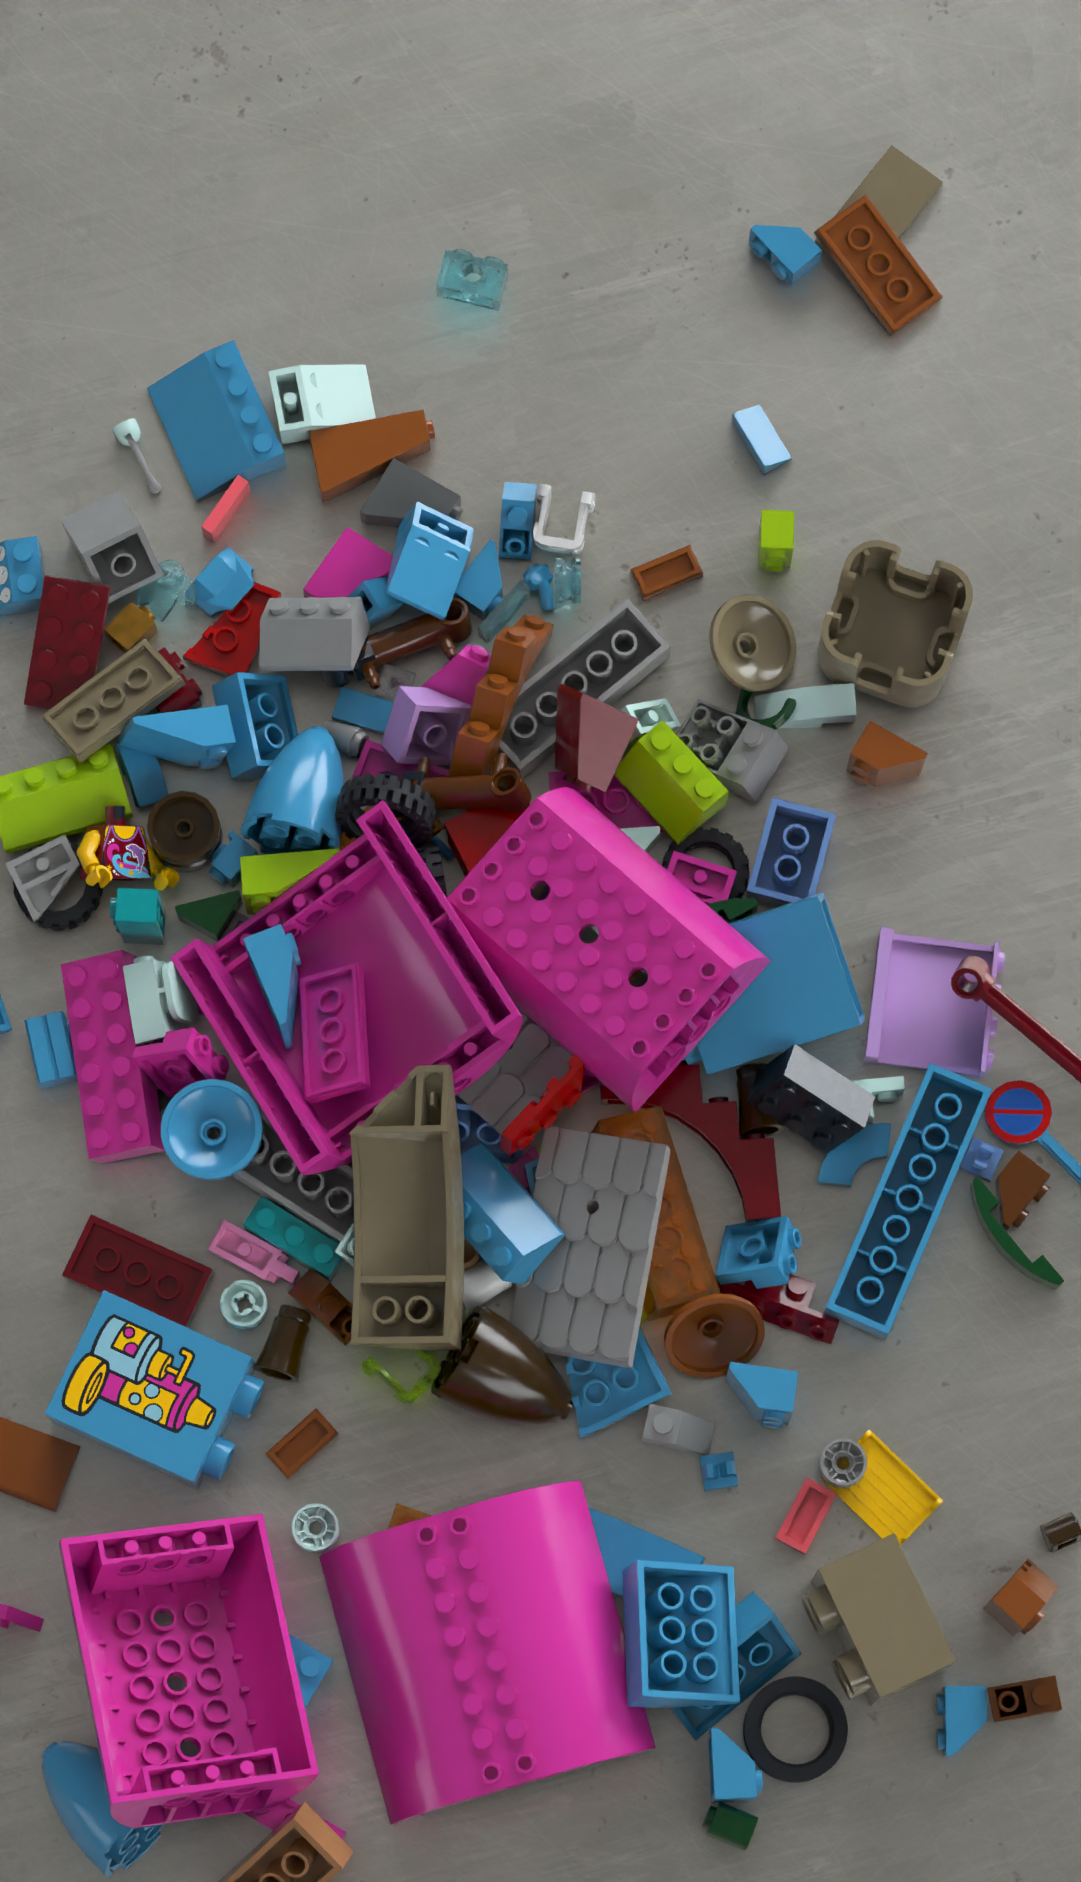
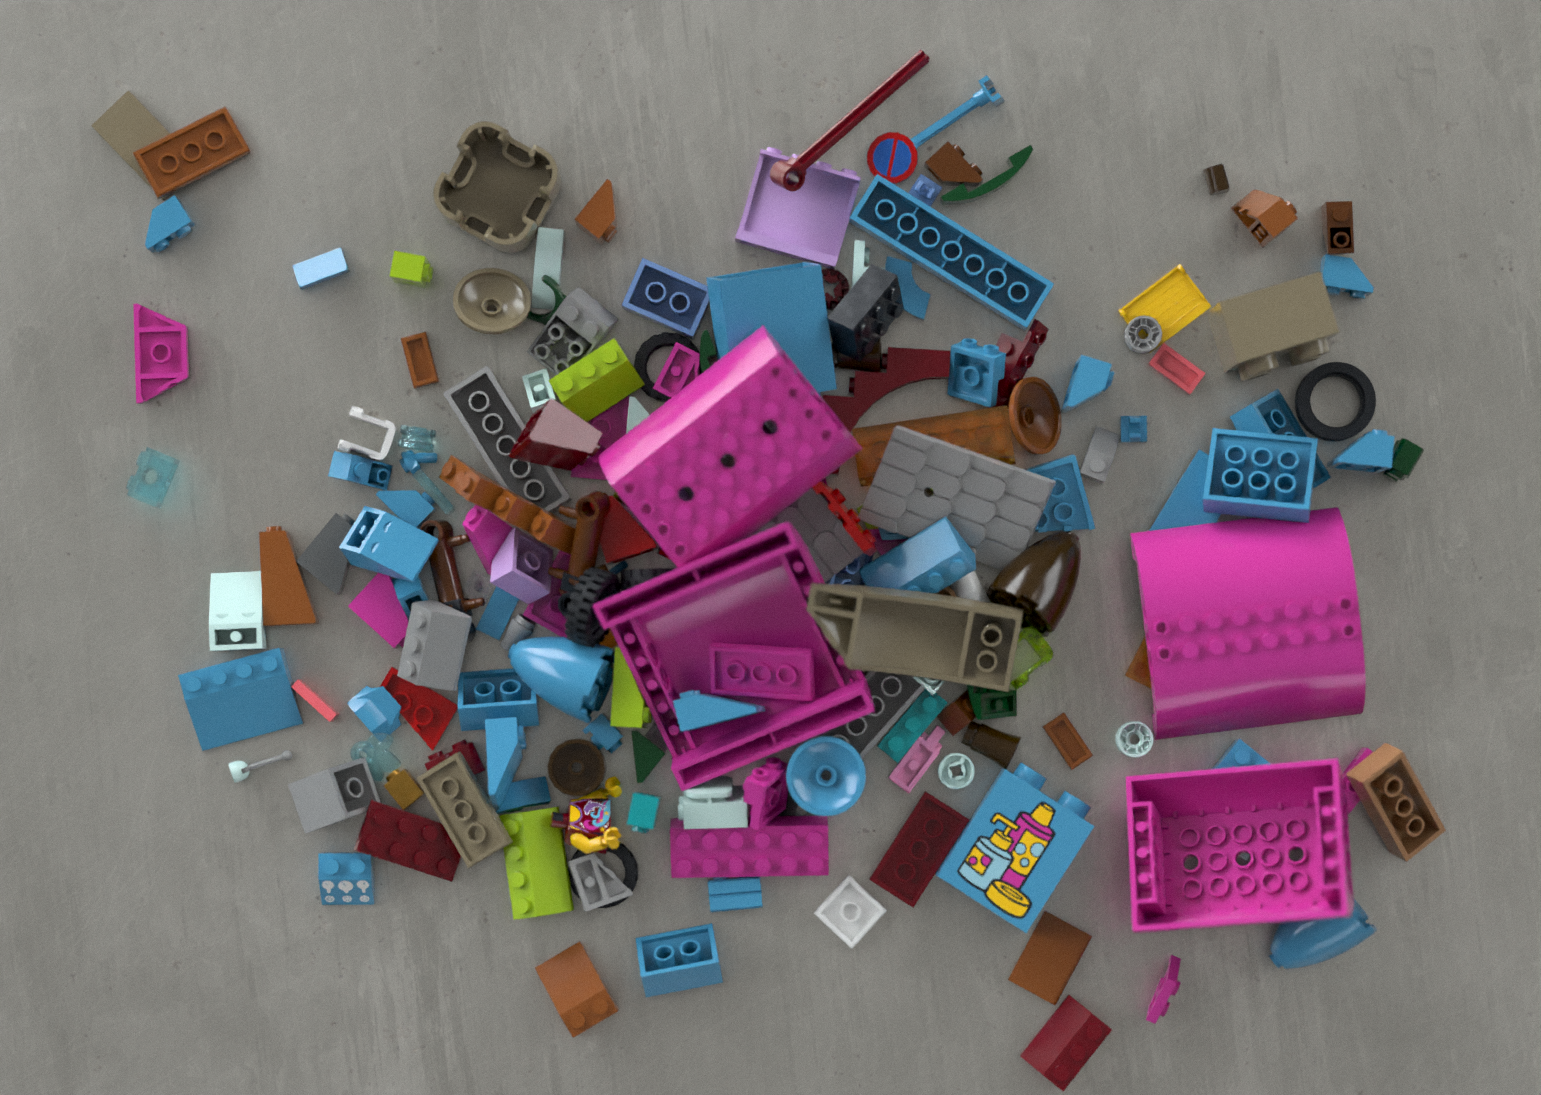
camera: 80 degrees left, 10 degrees up
none -> dark pink wing [133,304,189,404]
none -> white tile [814,875,887,949]
none -> dark red gear [821,268,850,310]
none -> dark green slope [967,684,1017,720]

